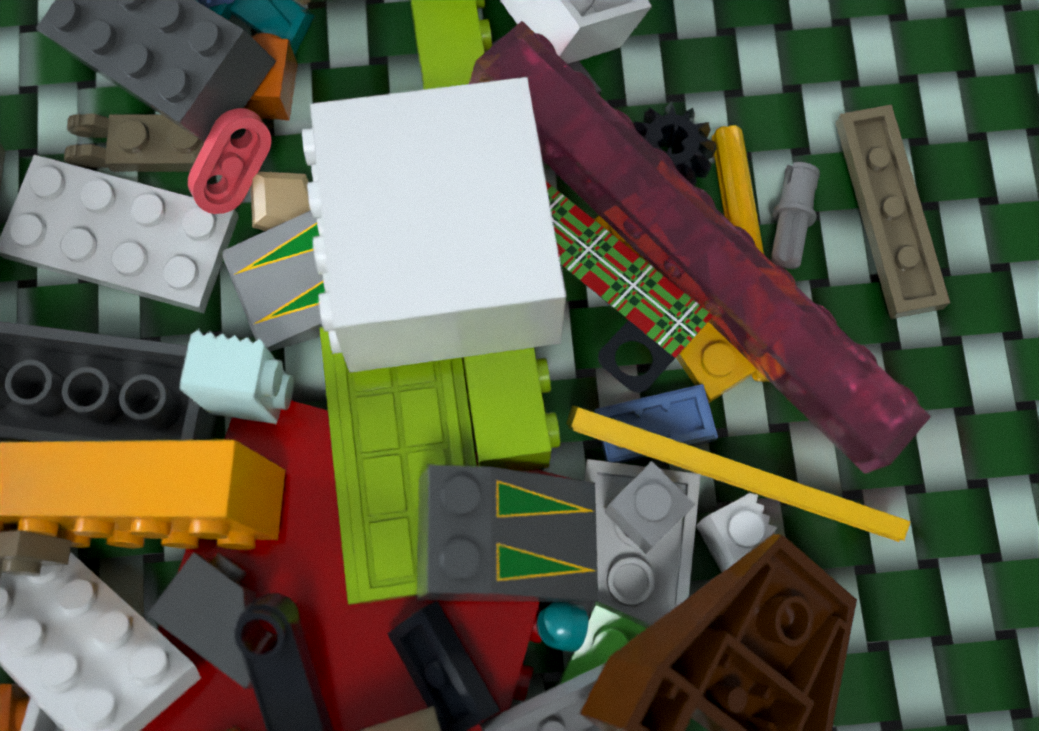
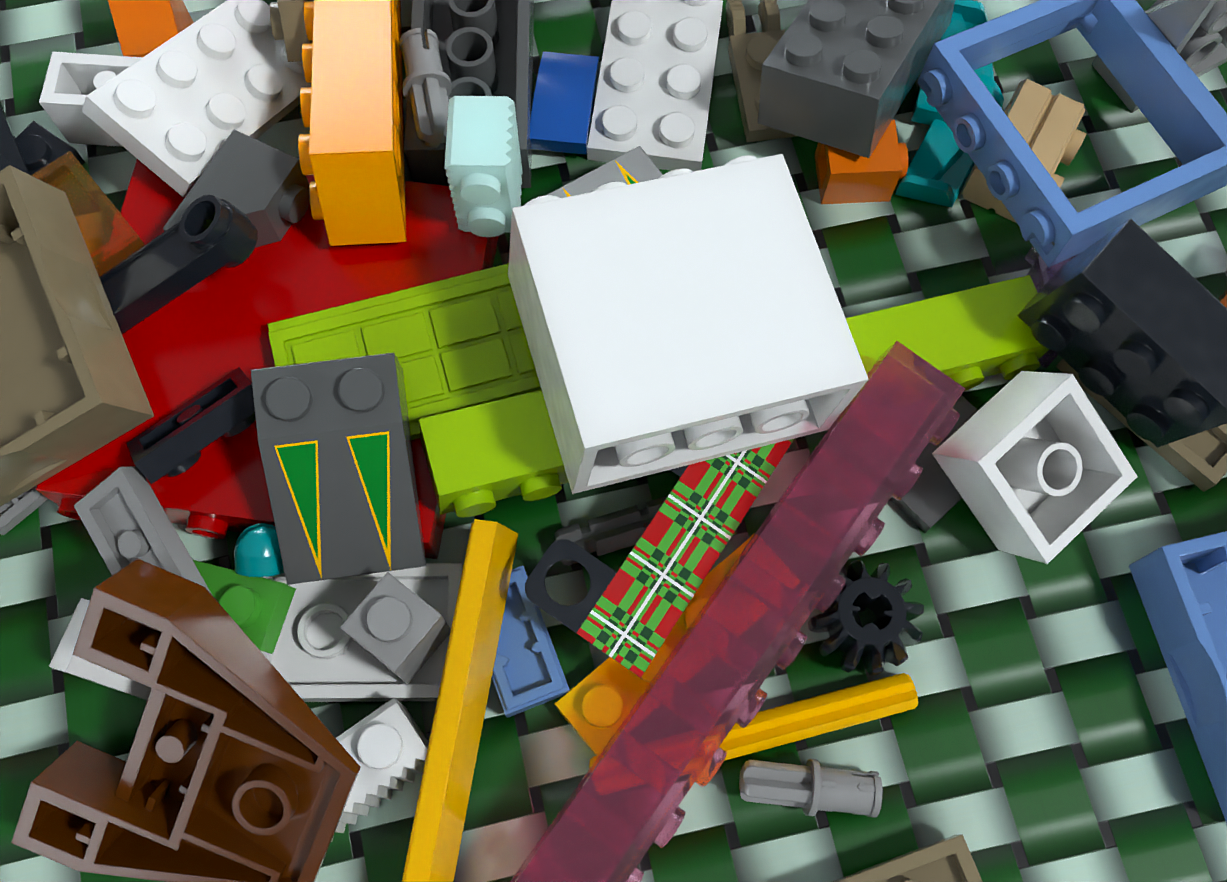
camera: 80 degrees right, 5 degrees down
coral plate [188,108,271,214] -> none
none -> light grey axle [399,28,452,148]
none -> blue slope [530,51,599,154]
none -> dark grey axle [554,496,667,566]

